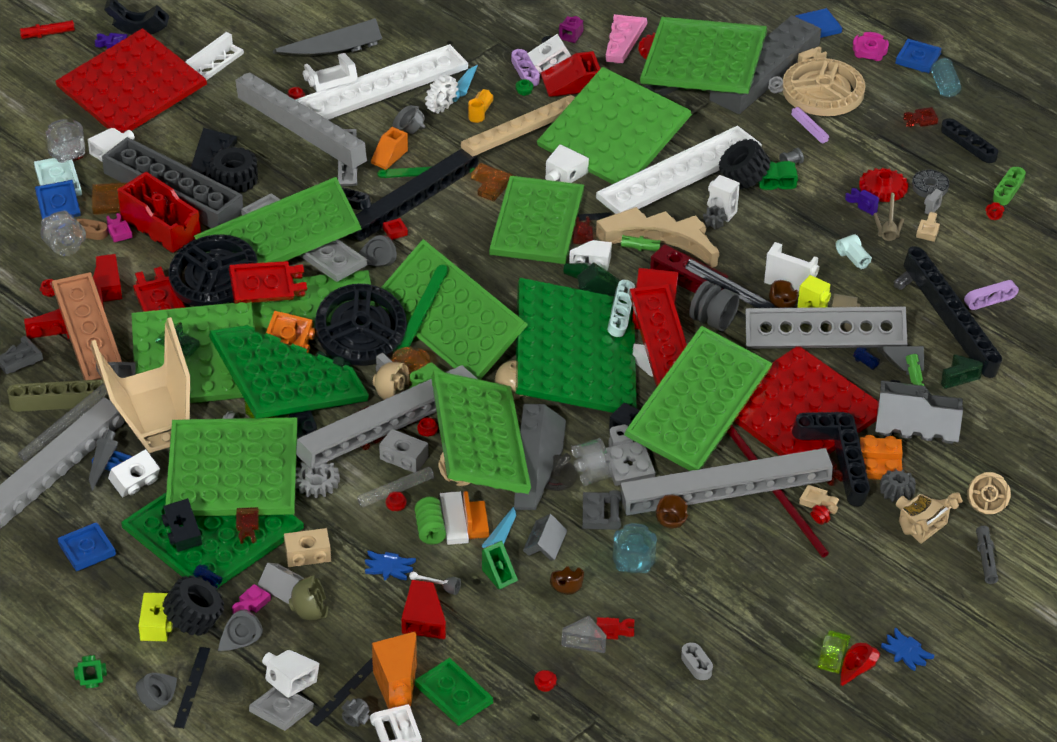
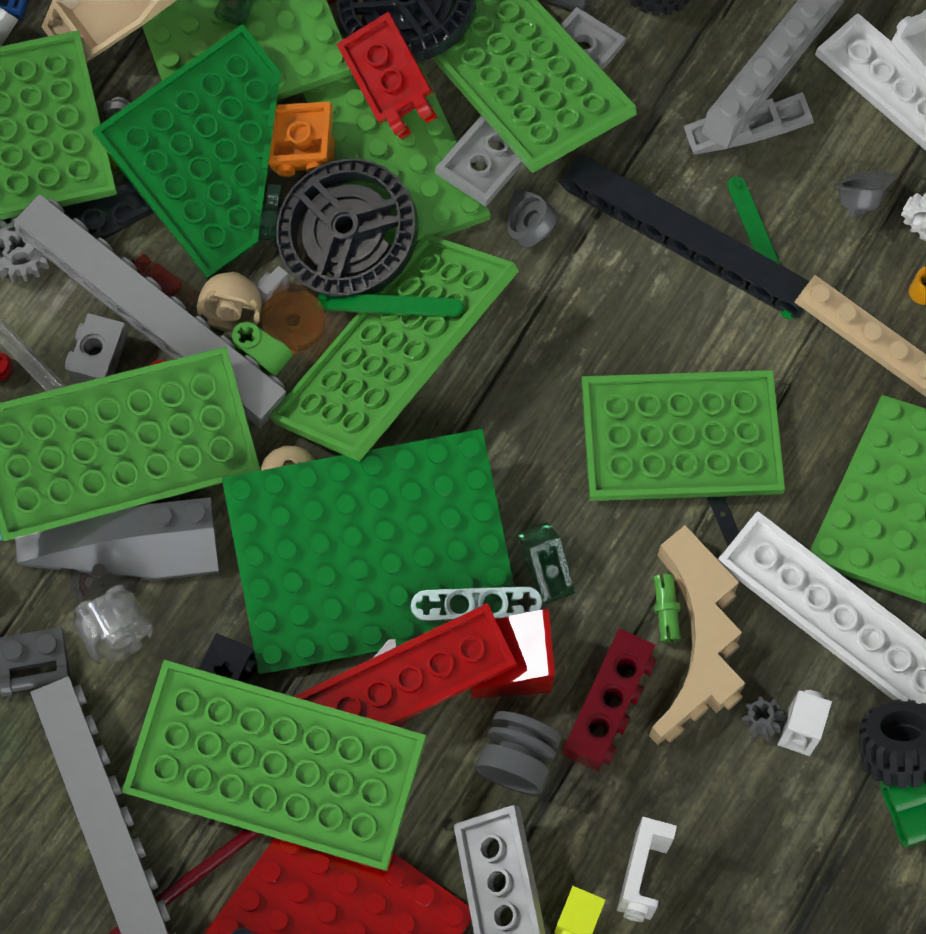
camera: 75 degrees right, 25 degrees up
red plate [287,87,305,100] -> none
black beam [342,187,372,210] -> none
orange slope [371,127,408,170] -> none
red plate [383,218,408,240] -> none
clear orange plate [471,163,513,202] -> none
white torso [545,145,589,183] -> none
dark green cone [563,262,594,282] -> none
white slope [569,240,612,272] -> none
clear red plate [573,217,593,244] -> none
light grey plate [603,425,656,486] -> none
reddish brown hair [656,494,688,529] -> none
black axle [685,259,774,308] -> none
reddish brown hair [769,280,798,308] -> none

